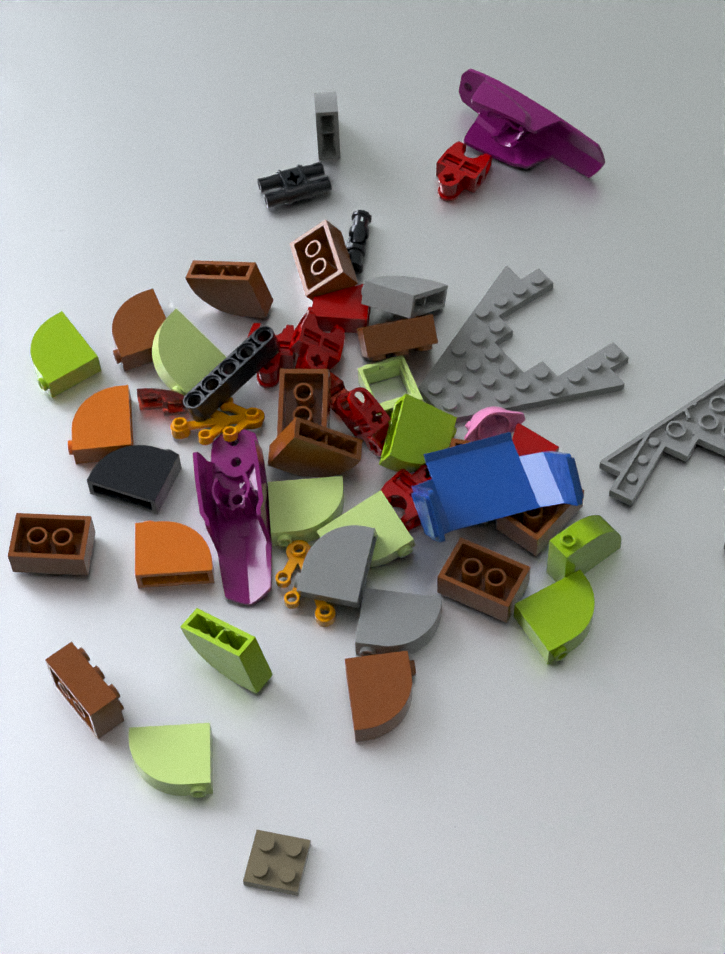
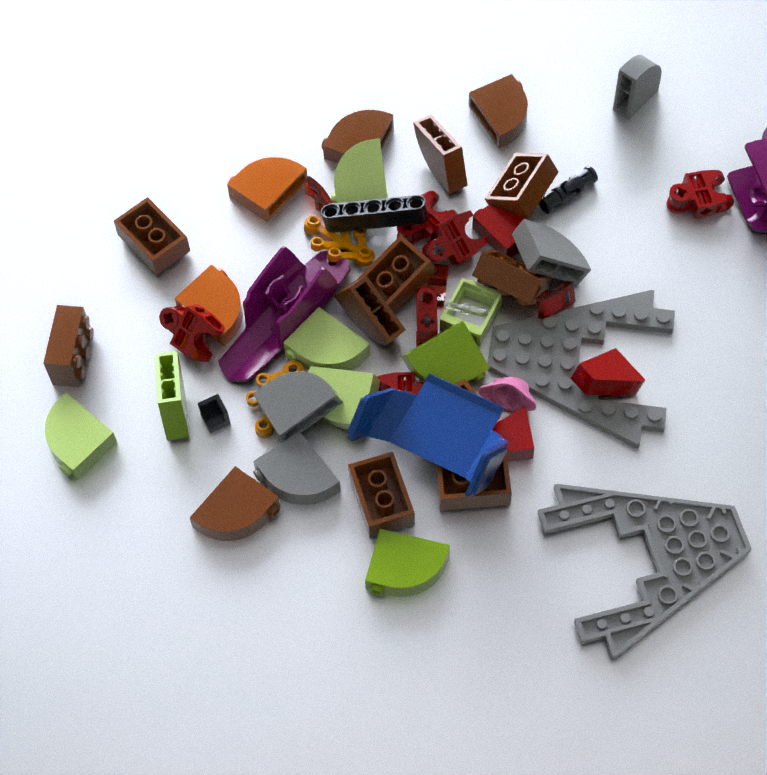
camera: 45 degrees right, 5 degrees up
lime brick [30,311,101,398] -> none
black brick [87,445,182,515] -> none
dark tan plate [243,830,311,896] -> none
black pin [257,161,332,208] -> none
lime brick [546,515,622,582] -> none
none -> red piece [159,304,225,362]
none -> black panel [198,394,231,433]
none -> clear piece [444,300,488,317]
none -> dark orange brick [469,74,528,149]
none -> slope [535,281,576,319]
none -> red slope [570,348,645,396]

